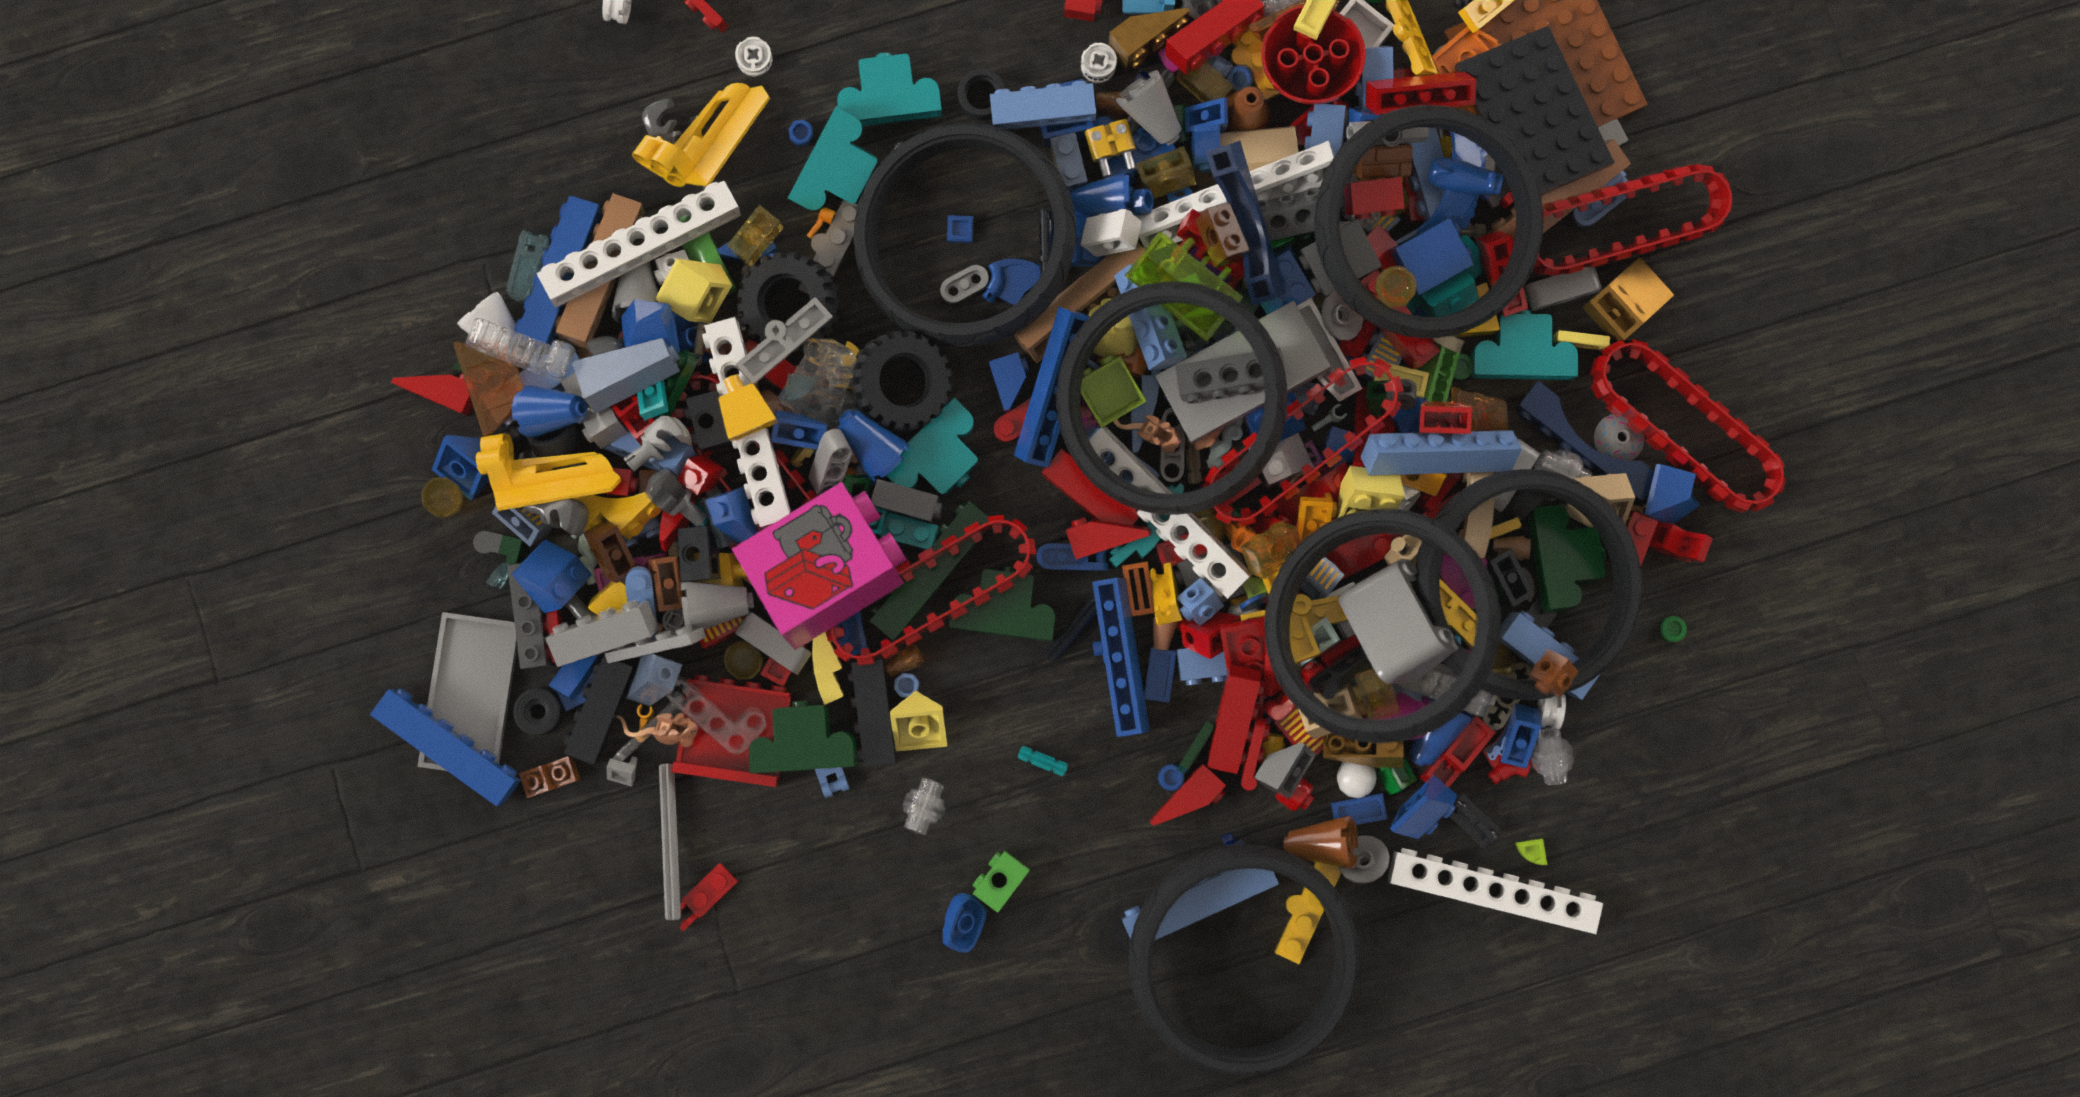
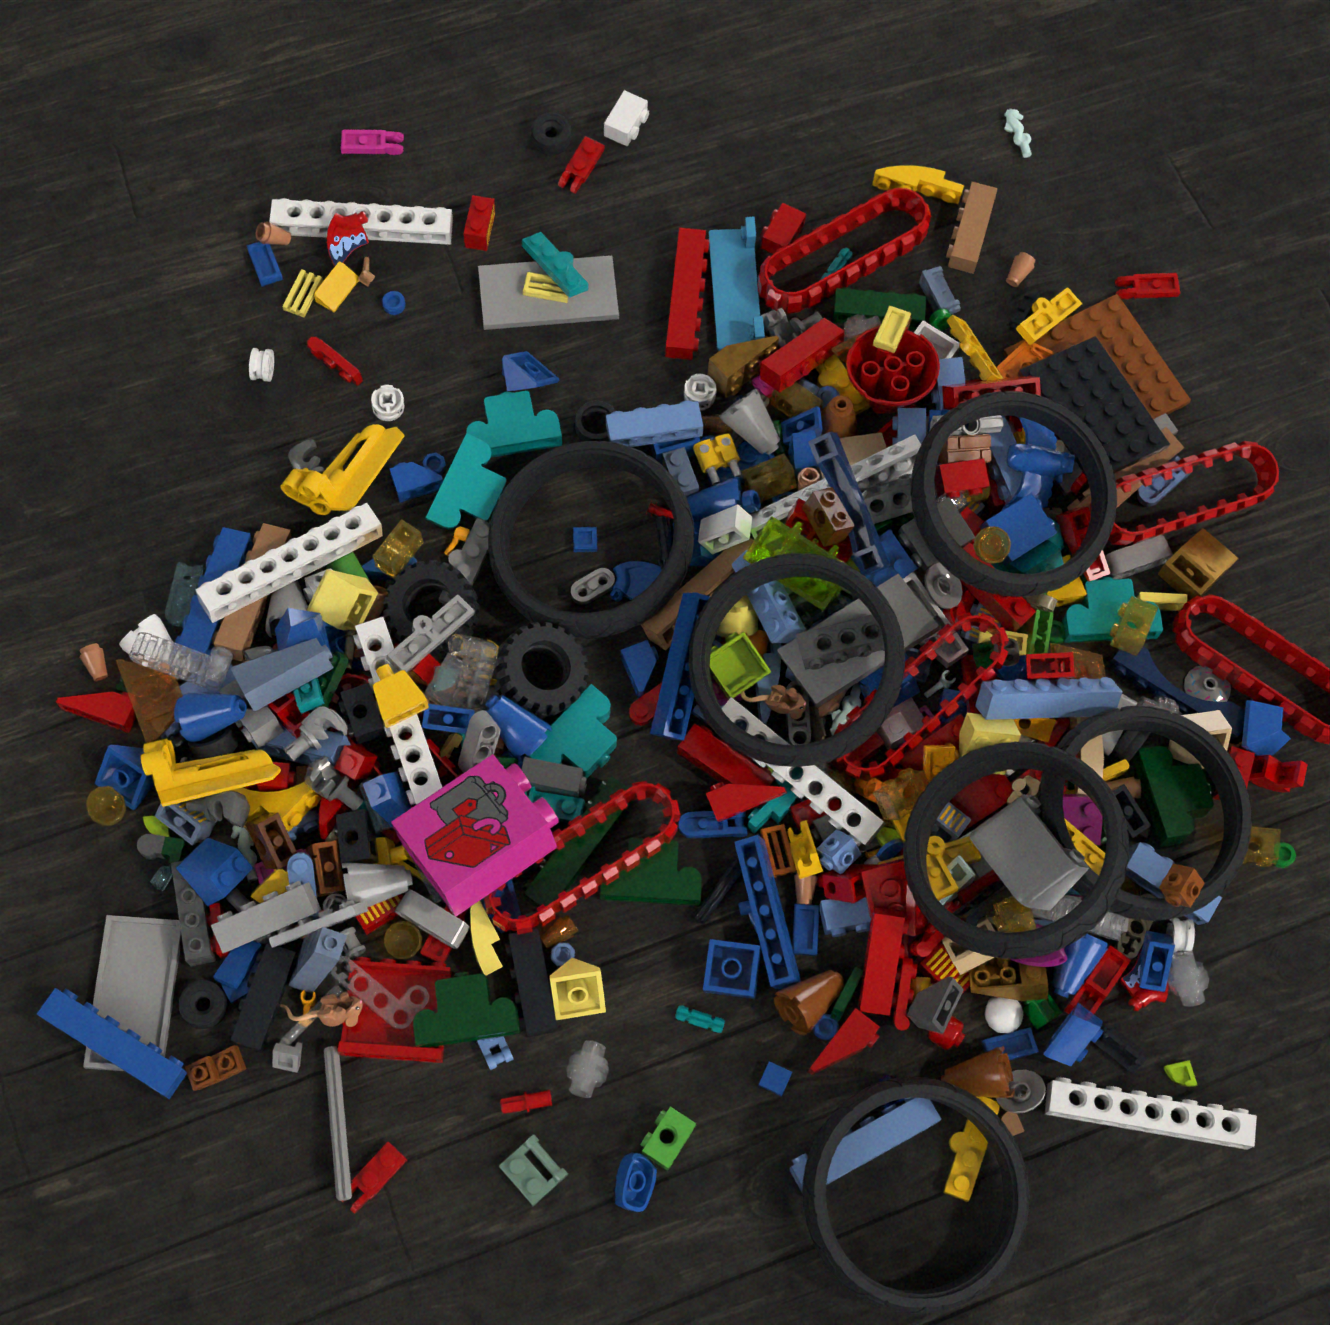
camera: 10 degrees left, 15 degrees down
none -> nougat cone [80,643,108,681]
none -> lime tile [143,816,170,837]
none -> light grey bush [340,927,366,961]
none -> medium nougat cone [365,586,389,622]
none -> blue slope [390,462,443,502]
none -> sand green plate [499,1134,568,1206]
none -> red axle [500,1090,552,1114]
none -> blue slope [502,351,560,391]
none -> red piece [646,500,674,519]
none -> blue brick [703,939,761,999]
none -> blue tile [758,1061,792,1097]
none -> dark orange cone [774,970,844,1035]
none -> nougat cone [798,467,821,491]
none -> medium nougat tile [1001,1111,1024,1136]
none -> clear yellow brick [1109,596,1158,656]
none -> clear yellow brick [1243,826,1281,867]

